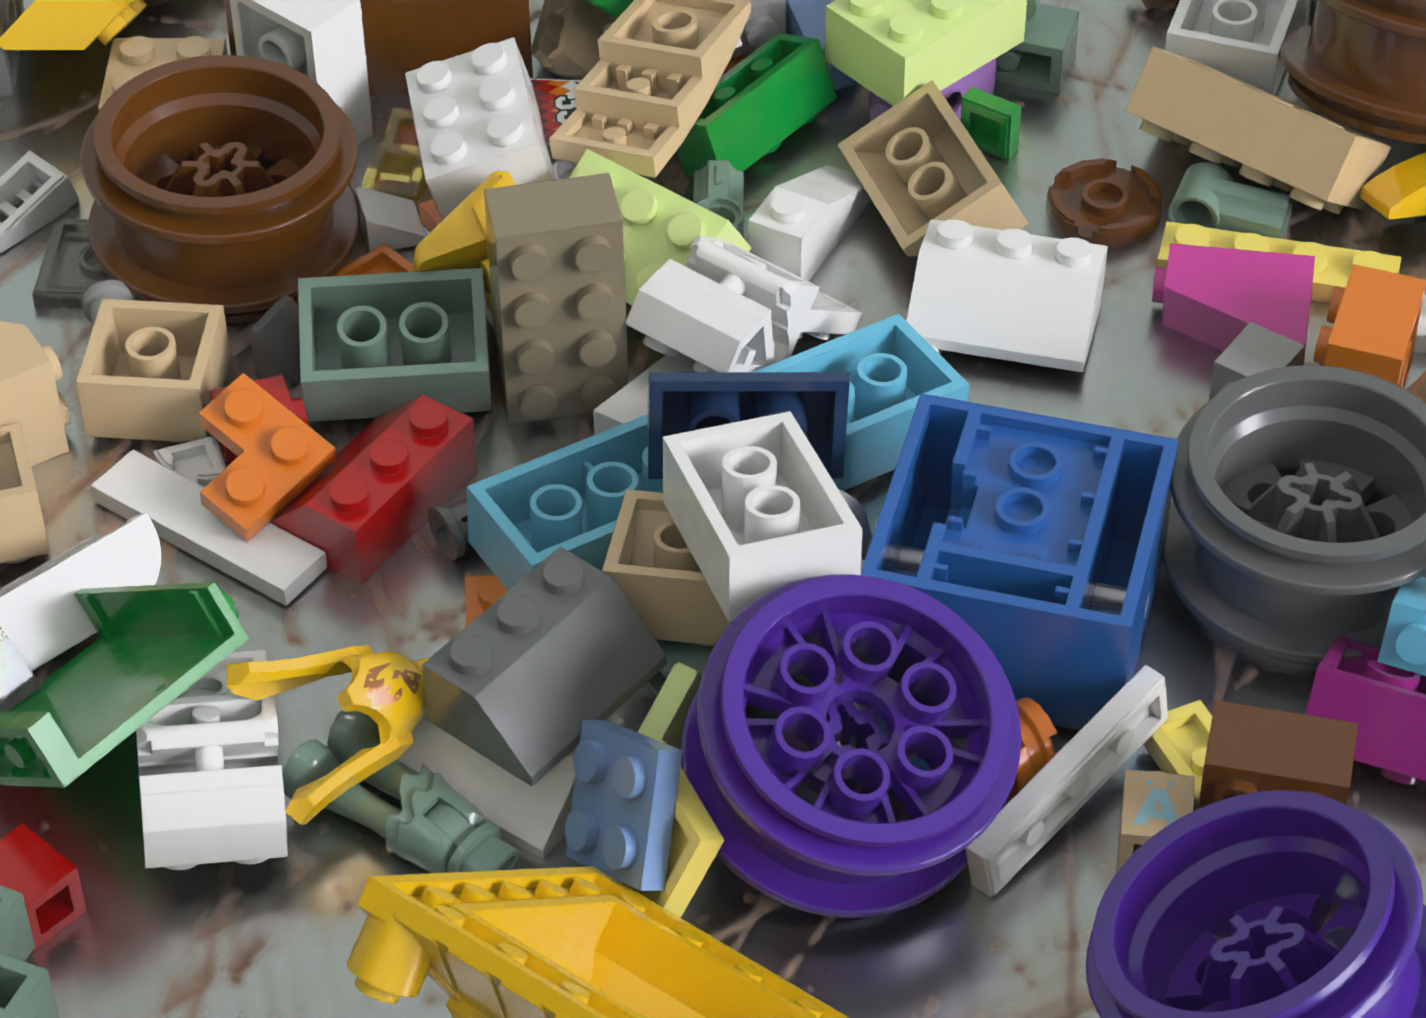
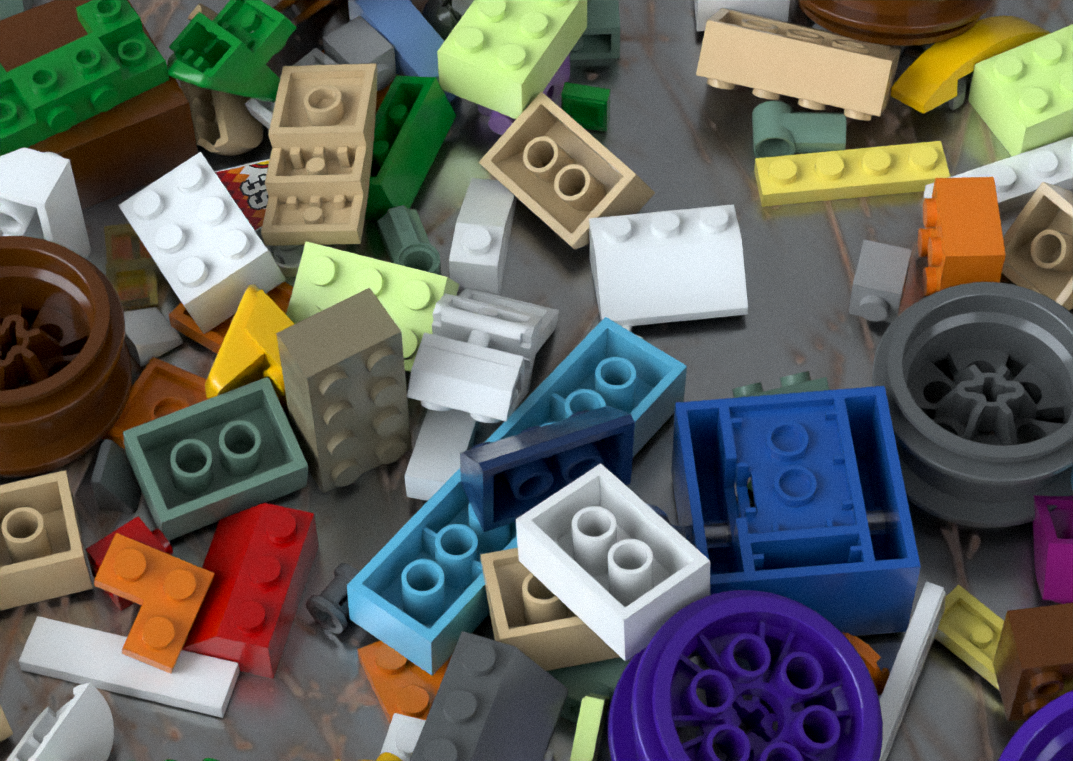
camera: 20 degrees left, 10 degrees up
white tile [153,436,226,487] -> none
reddish brown tile [1046,158,1163,249] -> none
tan brick [1116,769,1195,874] -> none
dark pink slope [1152,243,1315,366] -> none

